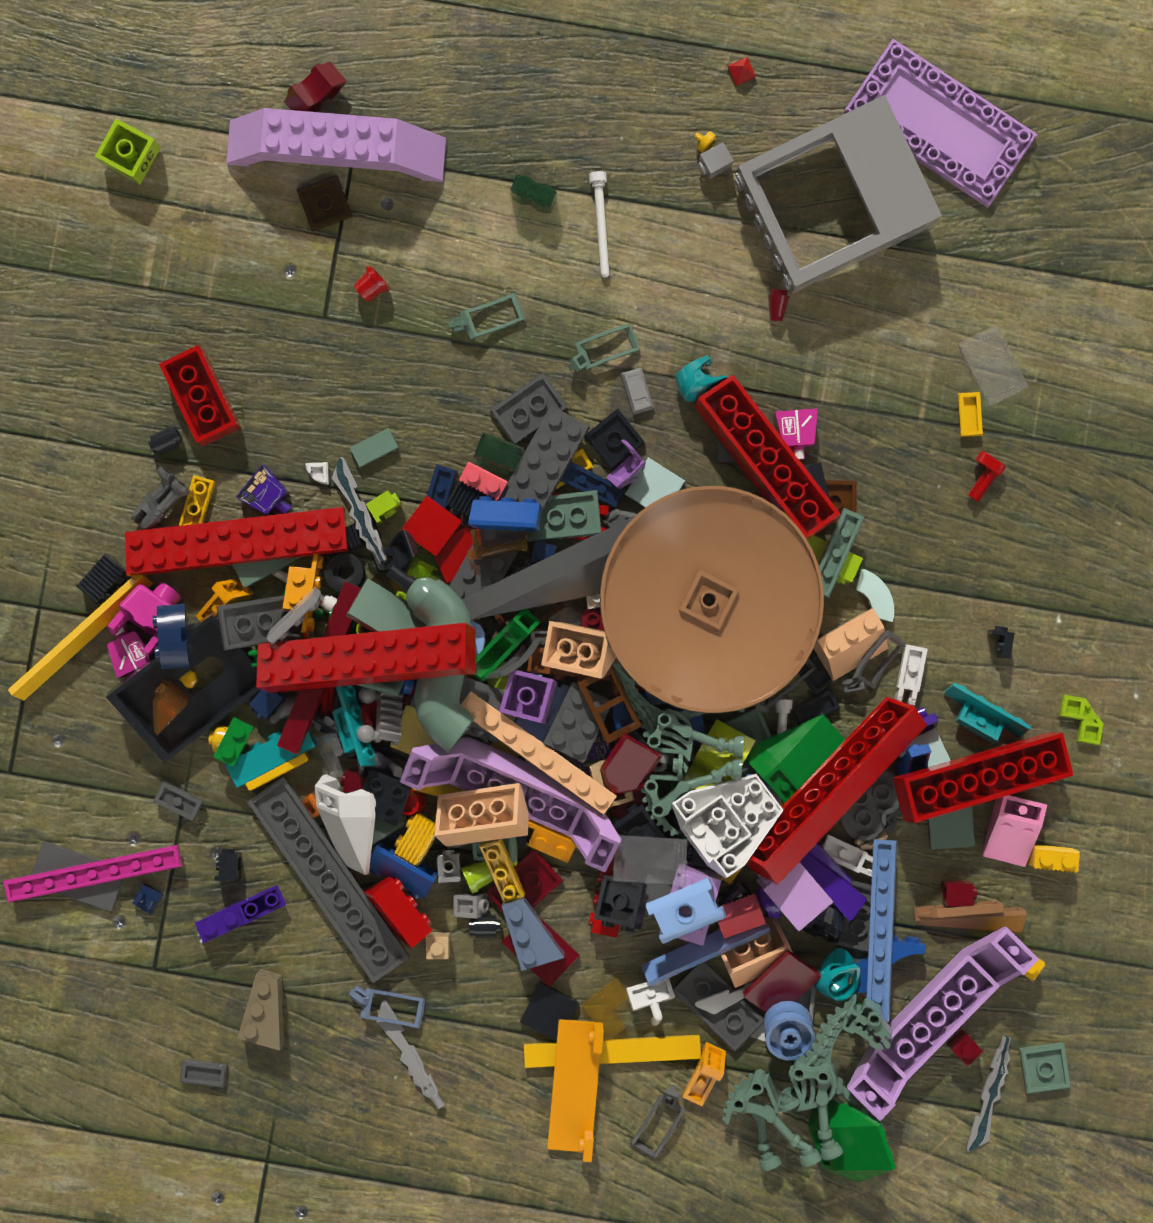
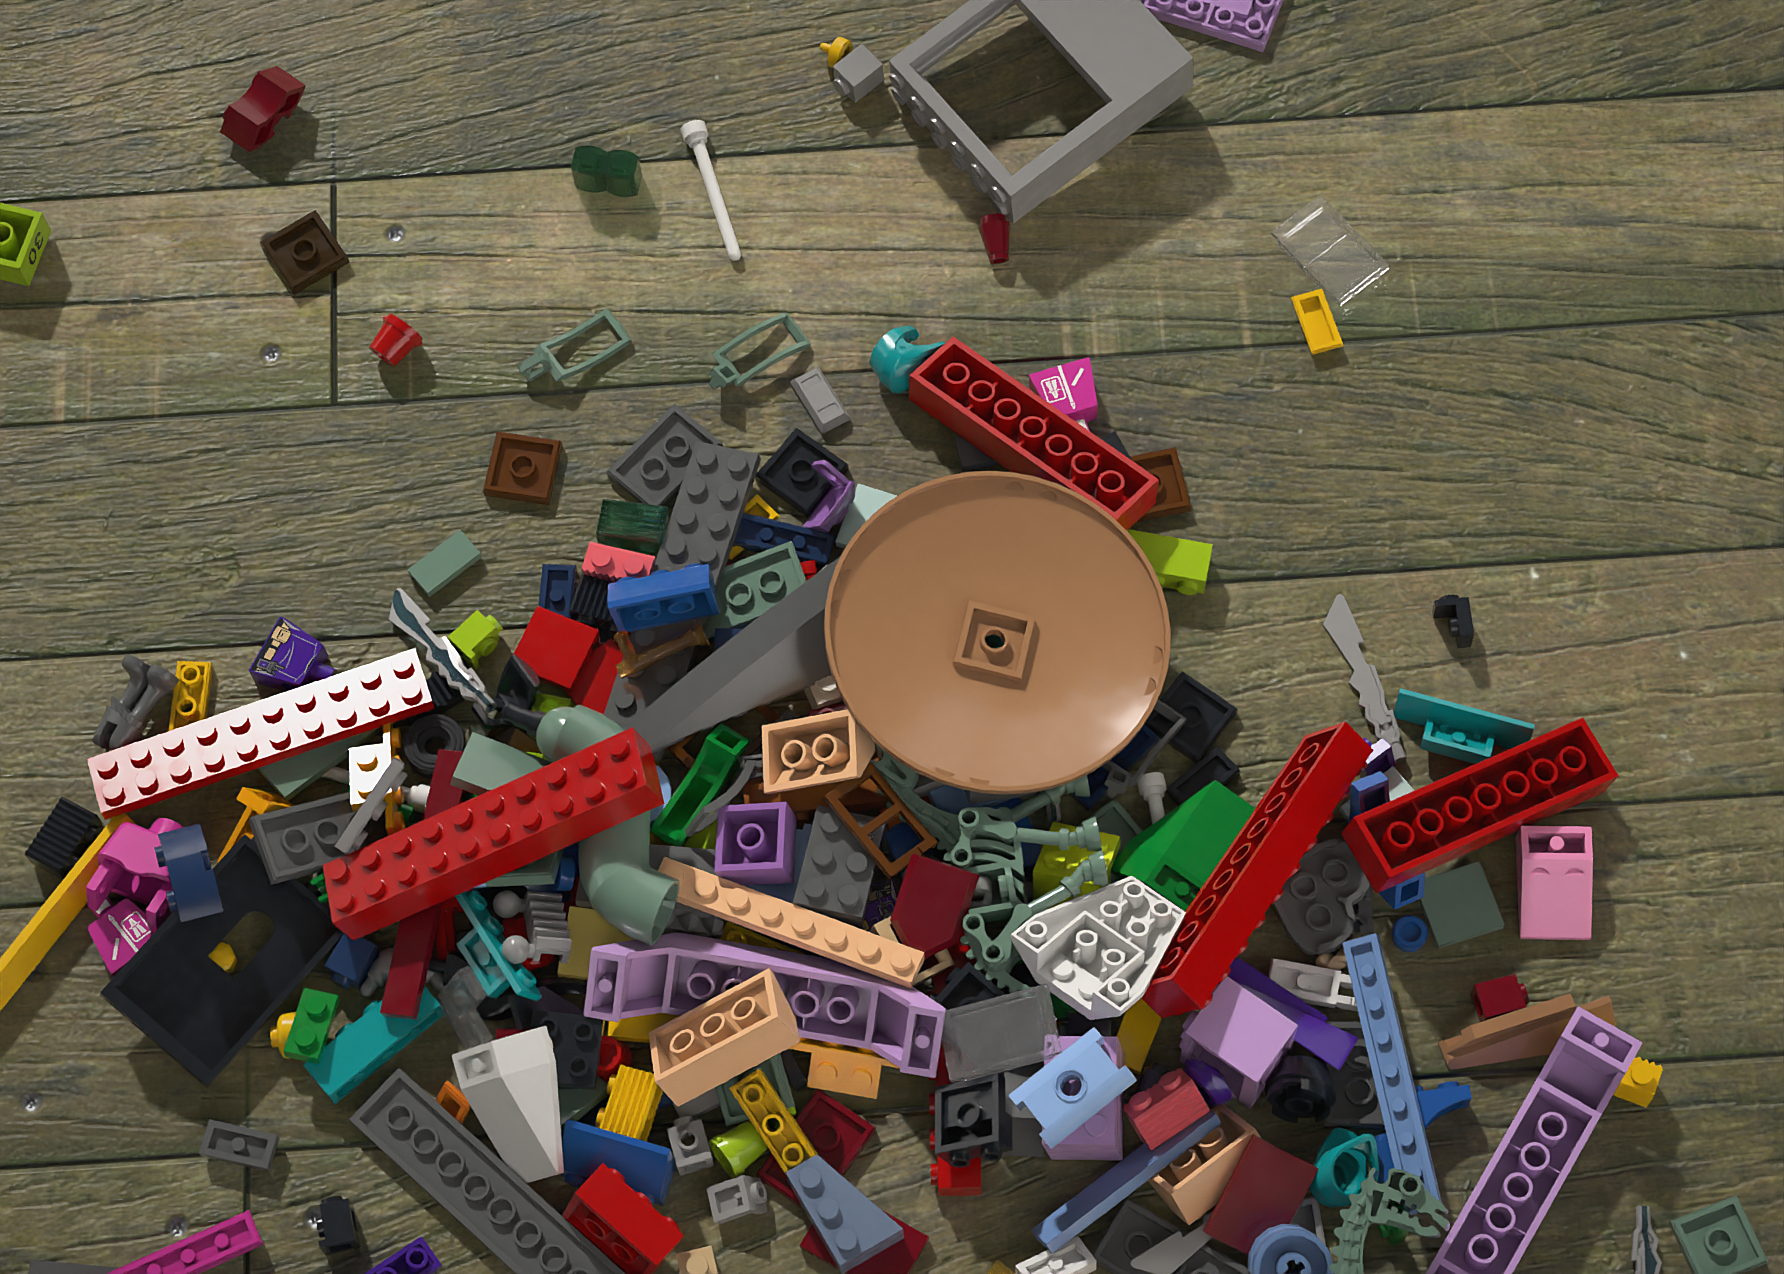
camera: 10 degrees left, 20 degrees down
black brick [148,427,183,455] -> none
clear orange slope [153,681,190,735] -> none
red brick [159,345,242,447] -> none
lavender slope [226,108,446,182] -> none
yellow tile [246,752,311,791] -> none
white tile [306,462,329,485] -> none
black brick [469,915,502,938] -> none
light nougat slope [814,608,889,681] -> none
sand green tile [818,508,864,598] -> none
dark grey sword [842,630,905,695] -> none
light aqua tile [855,569,894,622] -> none
white hinge [895,644,927,706] -> none
dark red brick [947,1029,984,1067] -> none
red piece [968,451,1006,502] -> none
yellow brick [1027,845,1080,873] -> none
lime tile [1058,694,1104,746] -> none
none -> reddish brown tile [483,431,563,505]
none -> light grey sword [1323,594,1407,763]
none -> blue tile [1391,915,1428,952]

